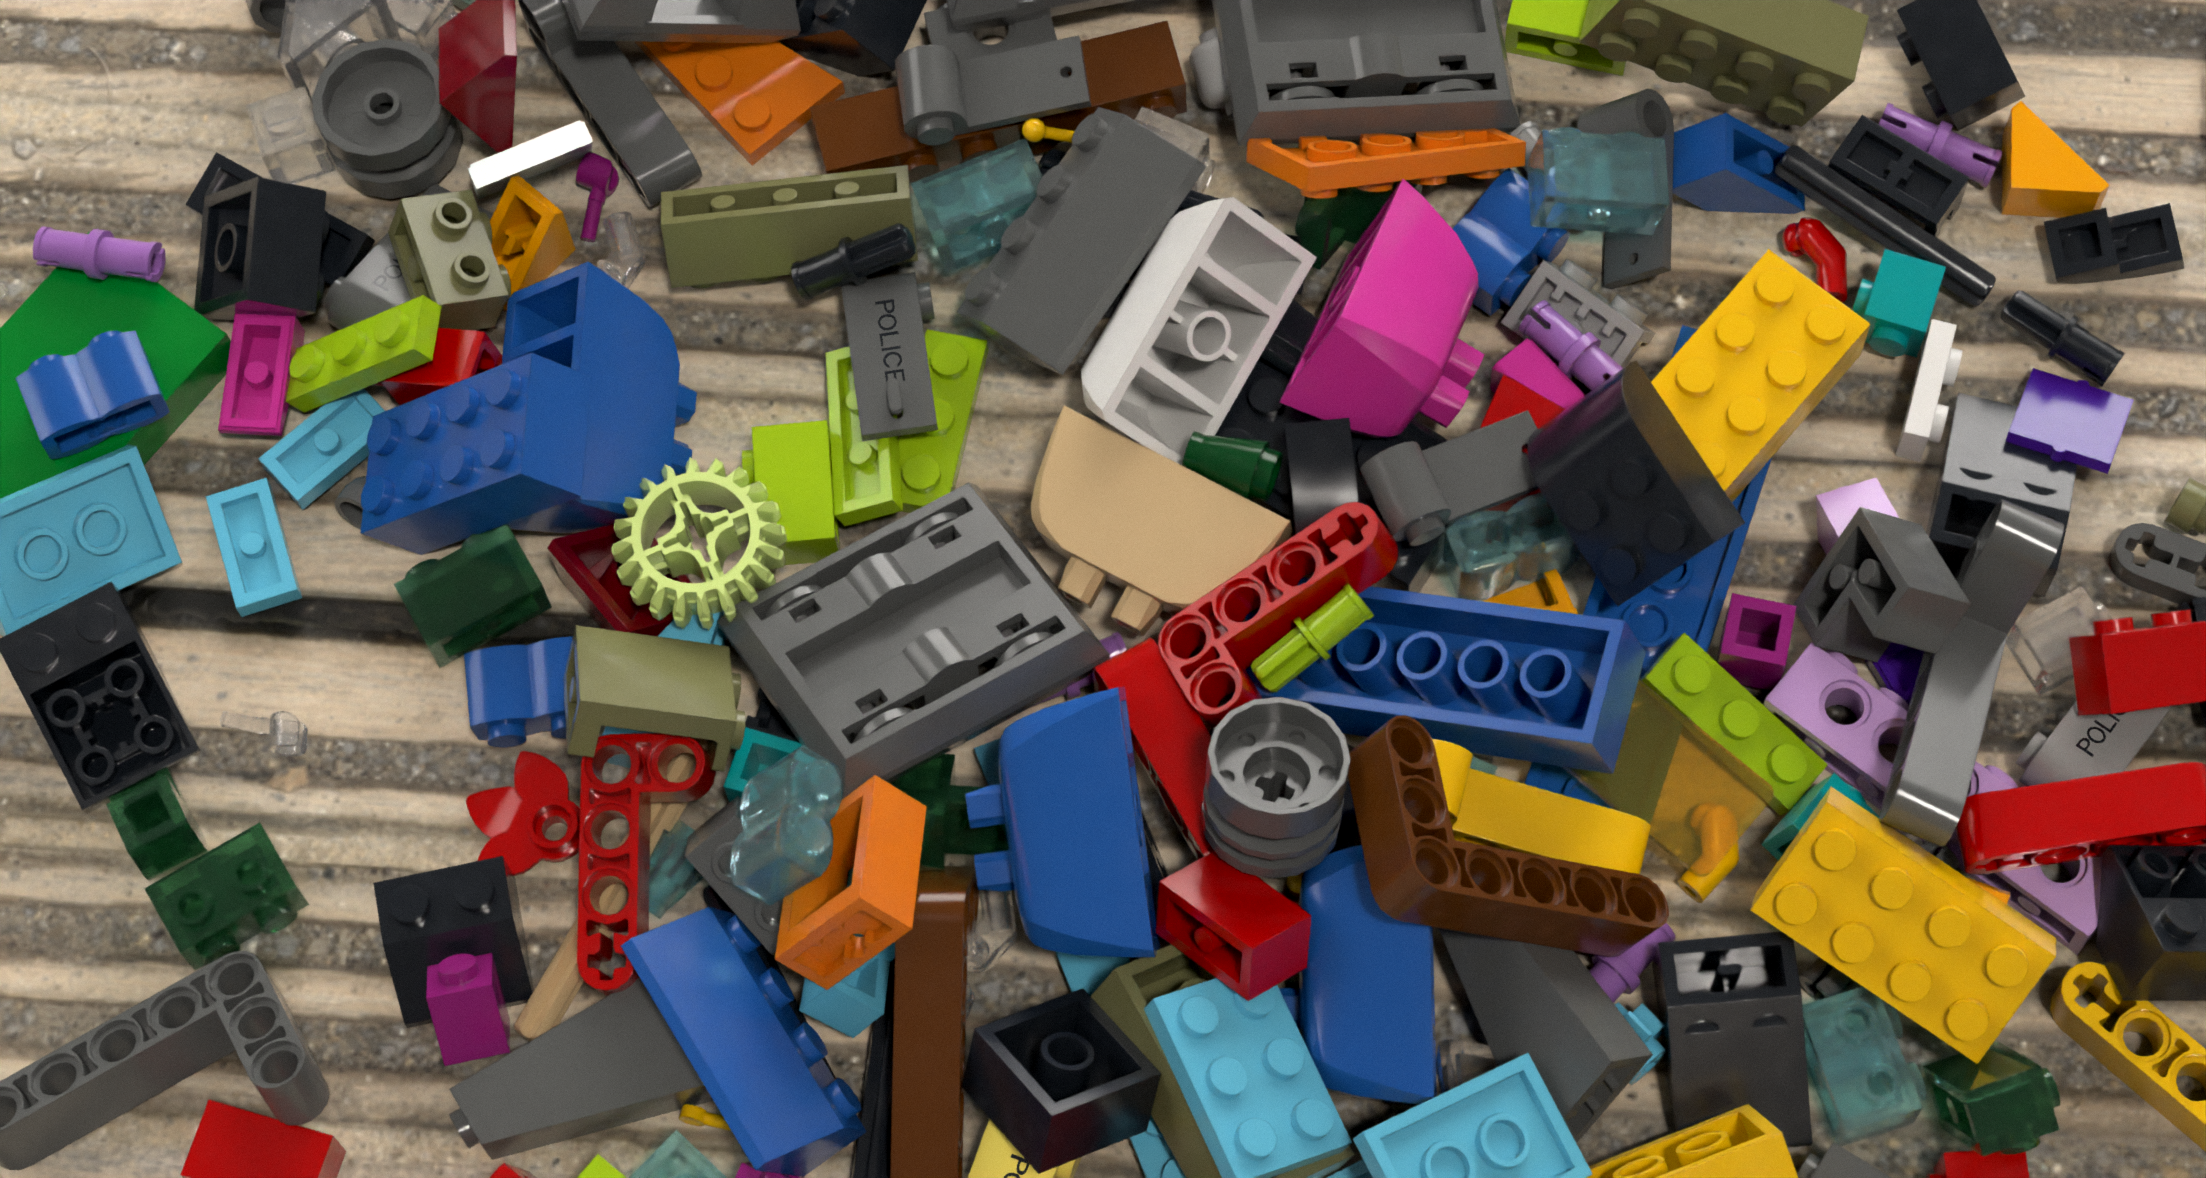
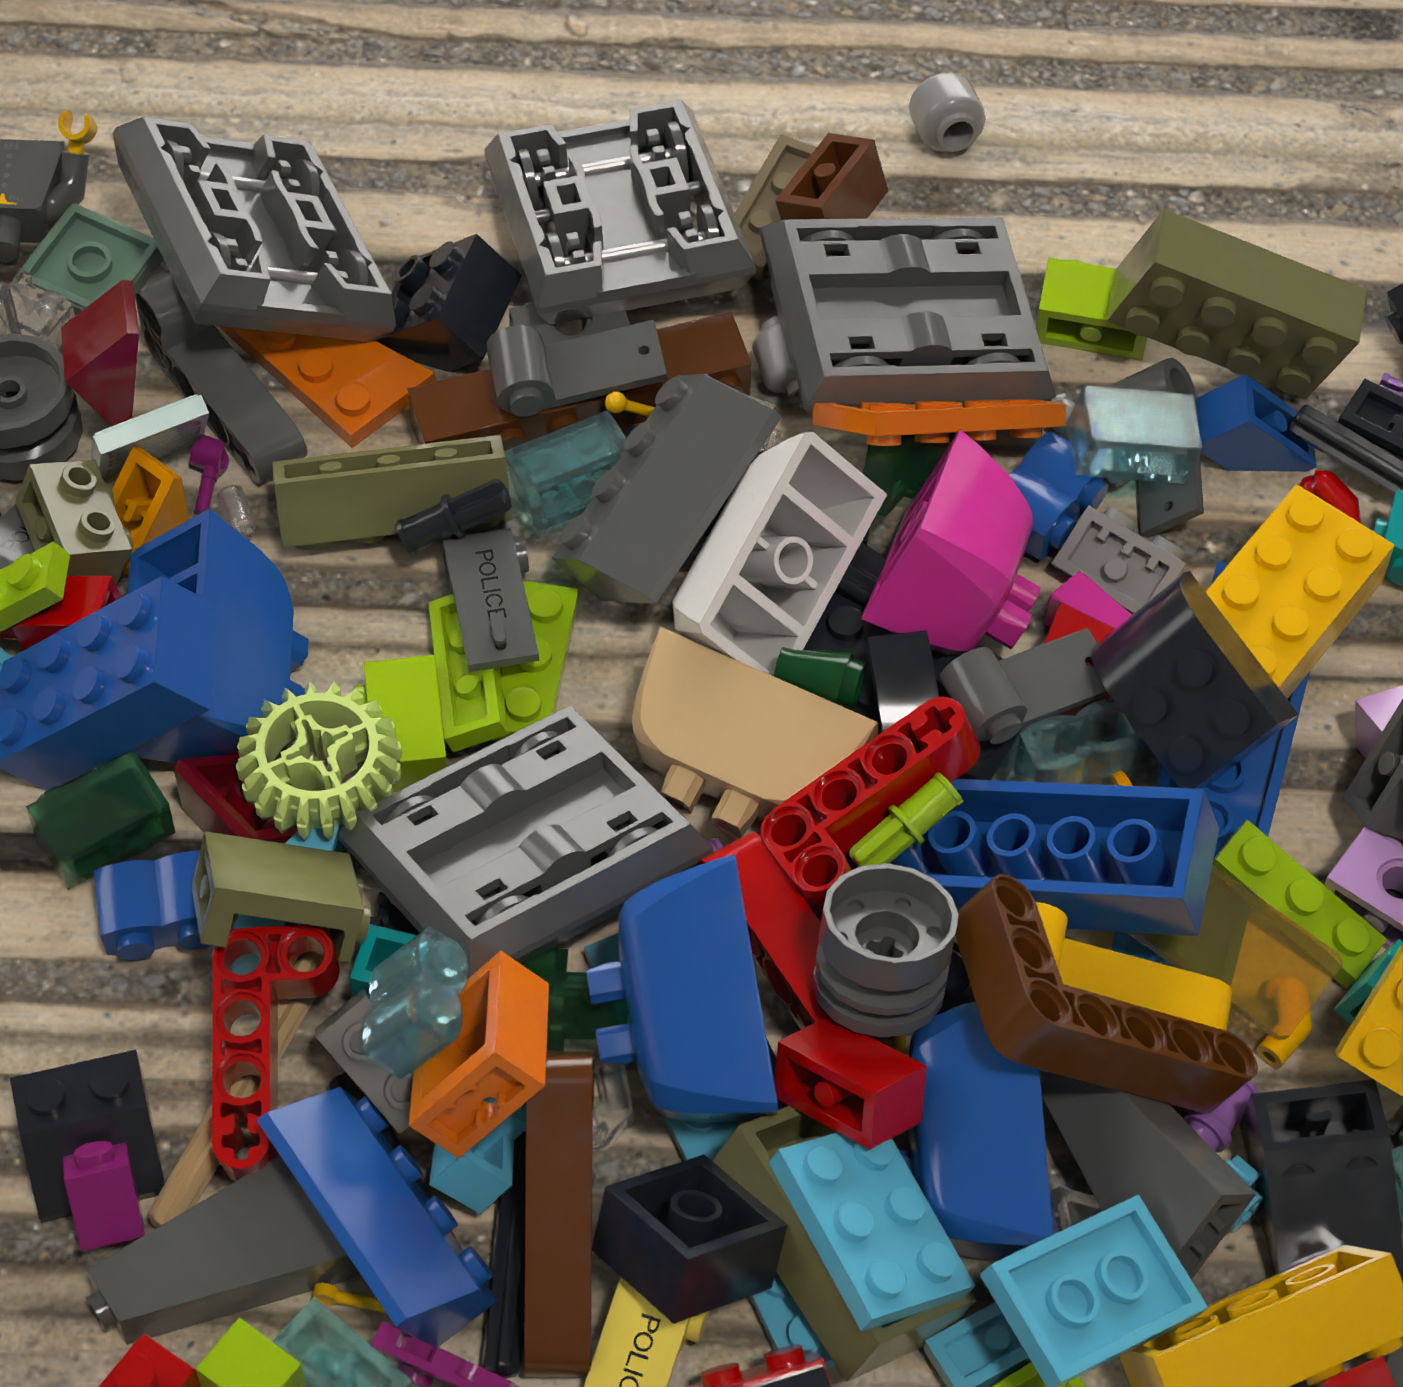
camera: 10 degrees left, 10 degrees down
red plate [466,751,580,875] -> none
clear light blue cone [649,819,704,919] -> none
medium lavender pin [1519,300,1623,391] -> none
magenta brick [1716,593,1797,691] -> none

